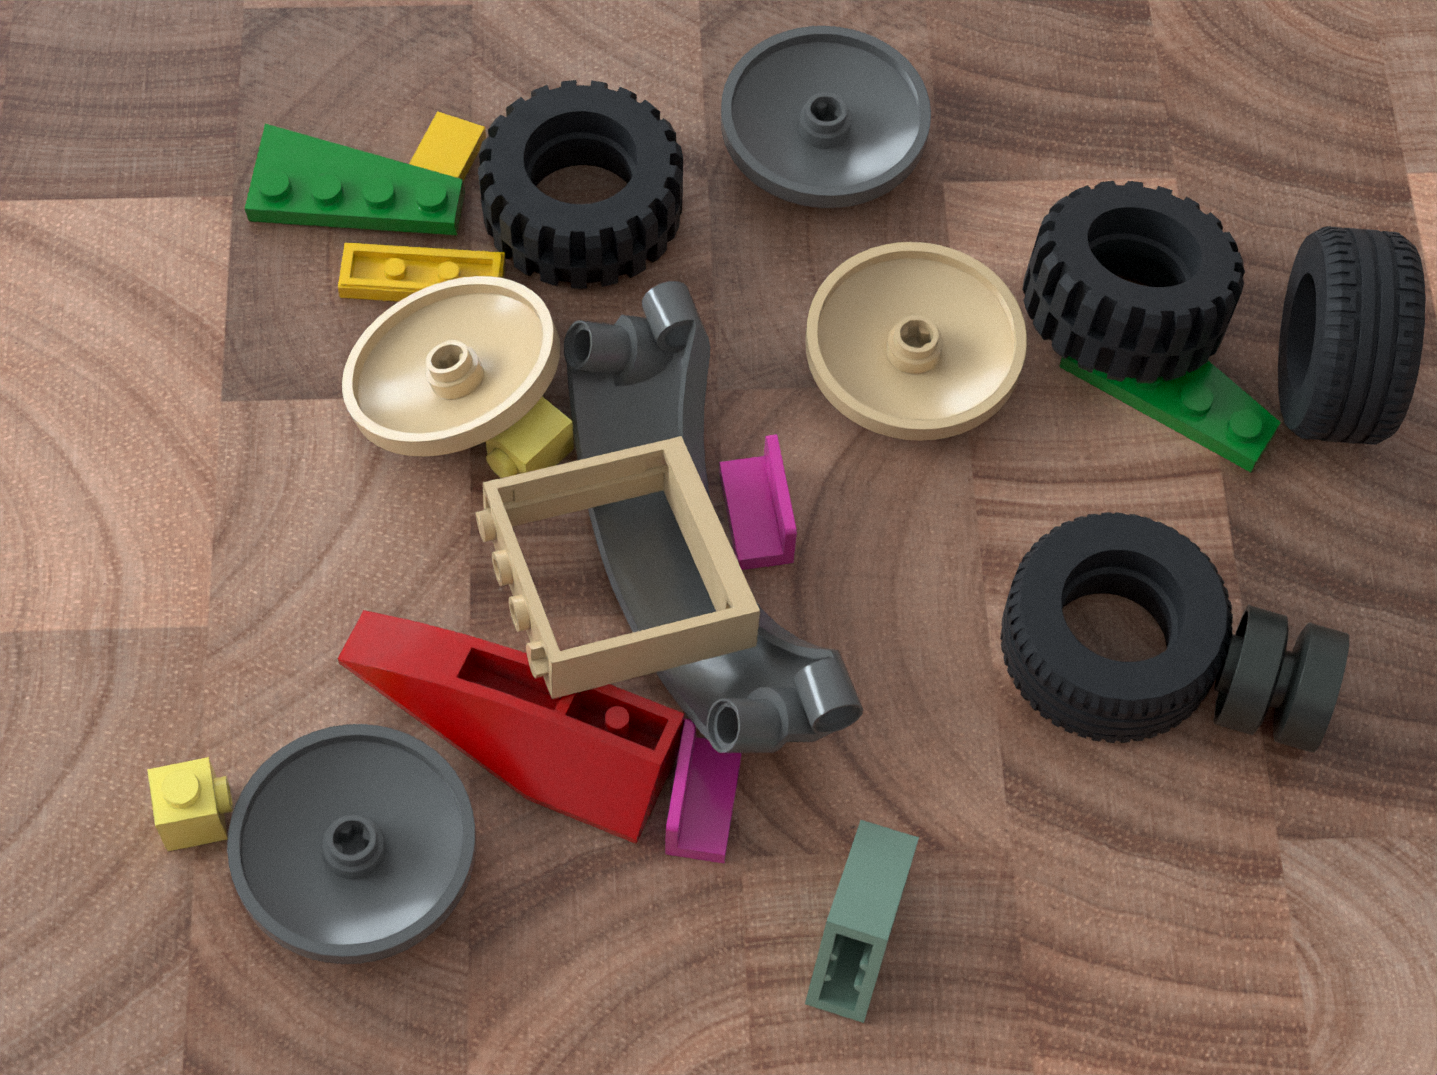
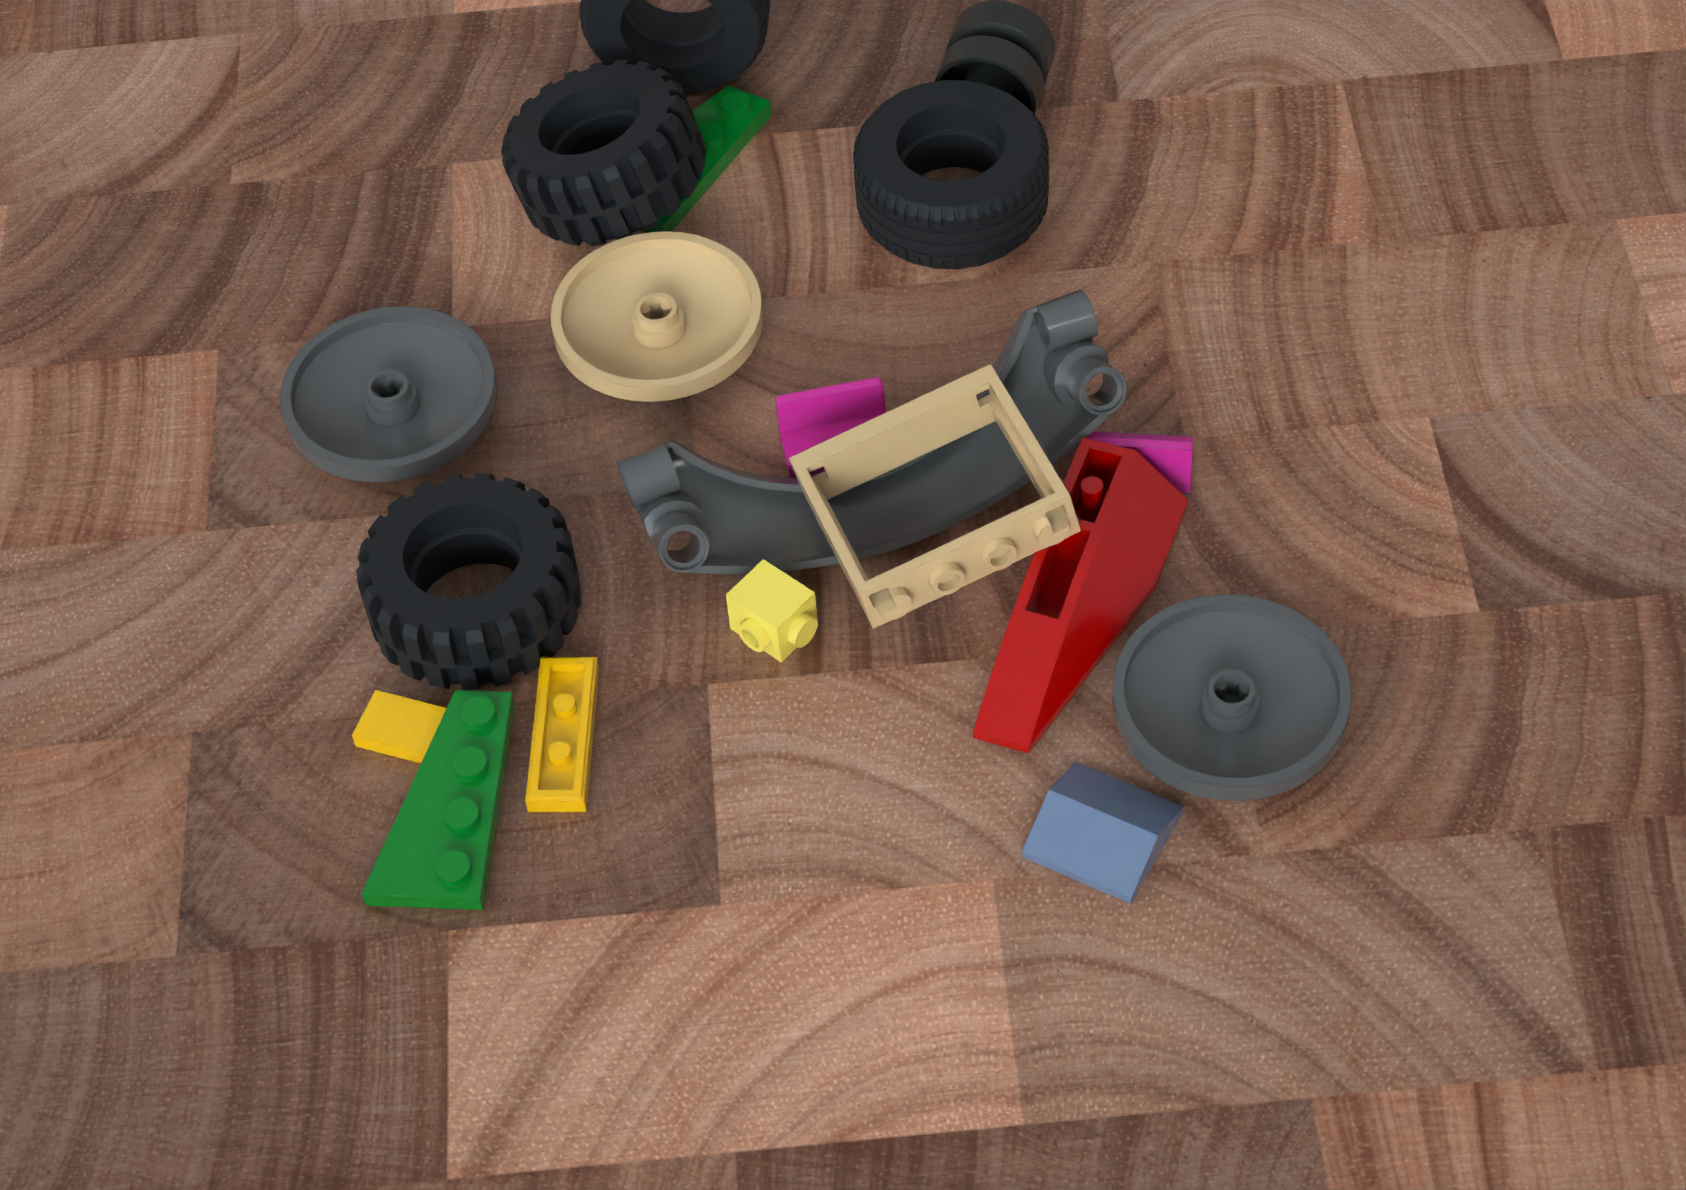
camera: 85 degrees left, 10 degrees down
light yellow brick [147,757,233,851] -> none
tan dish [342,276,560,457] -> none
sand green slope [805,820,919,1023] -> none
none -> sand blue slope [1022,761,1183,904]

